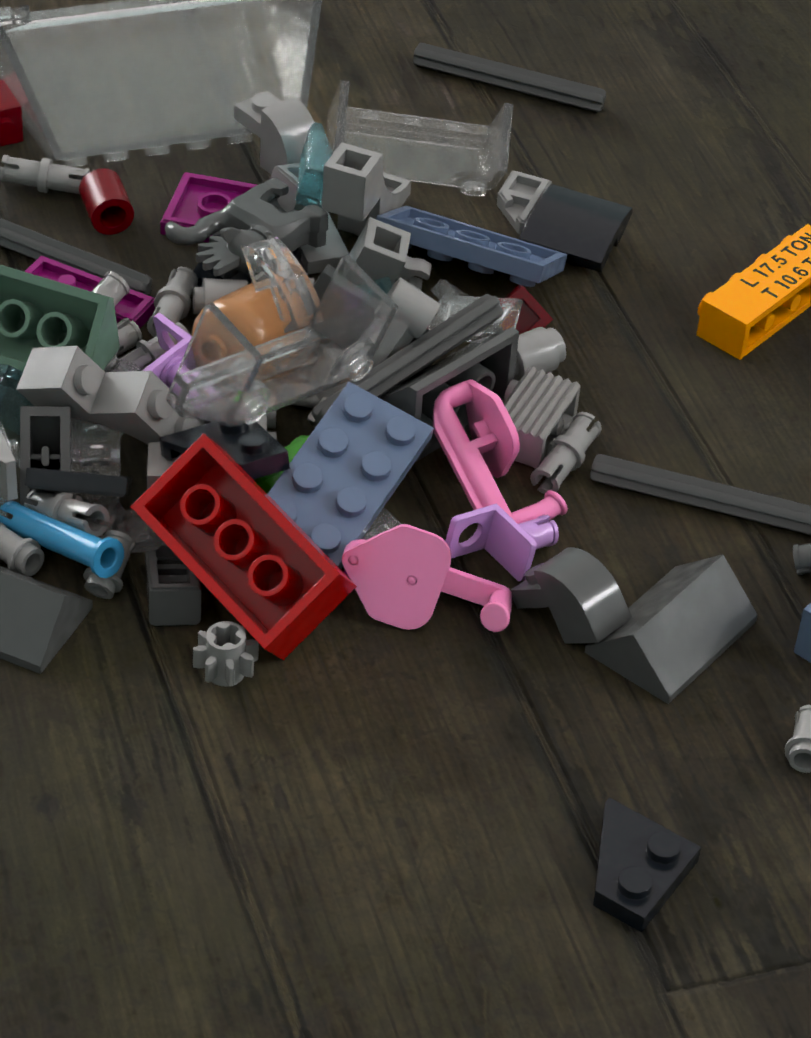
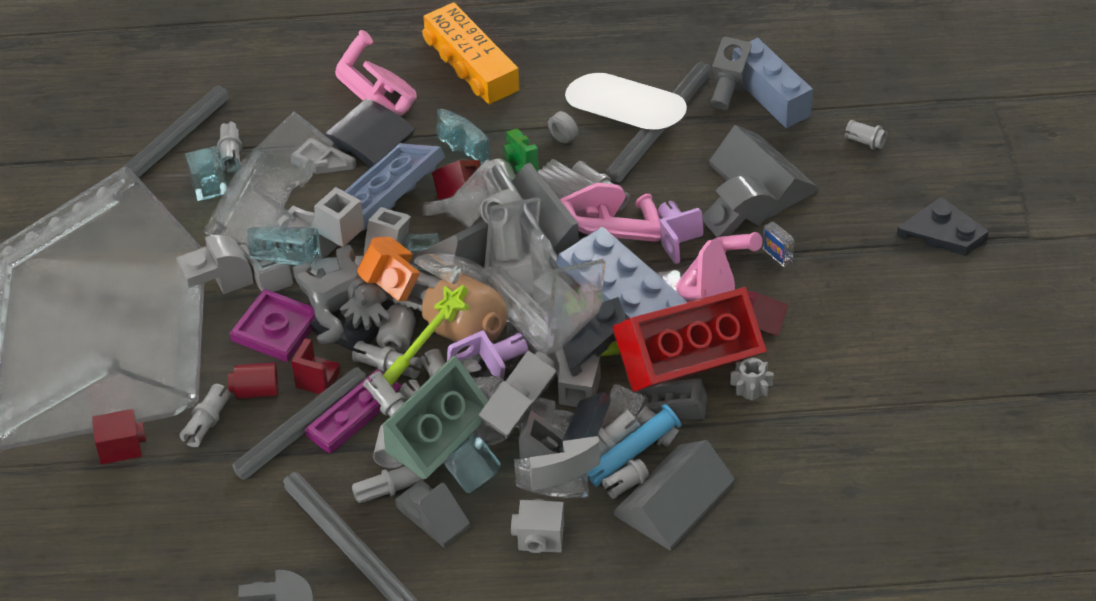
camera: 70 degrees left, 5 degrees up
none -> clear light blue brick [185,146,228,201]
none -> light grey axle [217,121,242,172]
none -> dark red panel [291,338,340,394]
none -> bright pink piece [335,30,417,117]
none -> orange brick [357,237,421,301]
none -> lime piece [383,285,470,385]
none -> clear light blue slope [435,109,490,165]
none -> green wing [503,128,539,175]
none -> light grey tile [548,111,578,144]
none -> white sticker [565,73,687,130]
none -> dark red panel [747,291,788,336]
none -> tile [763,221,794,267]

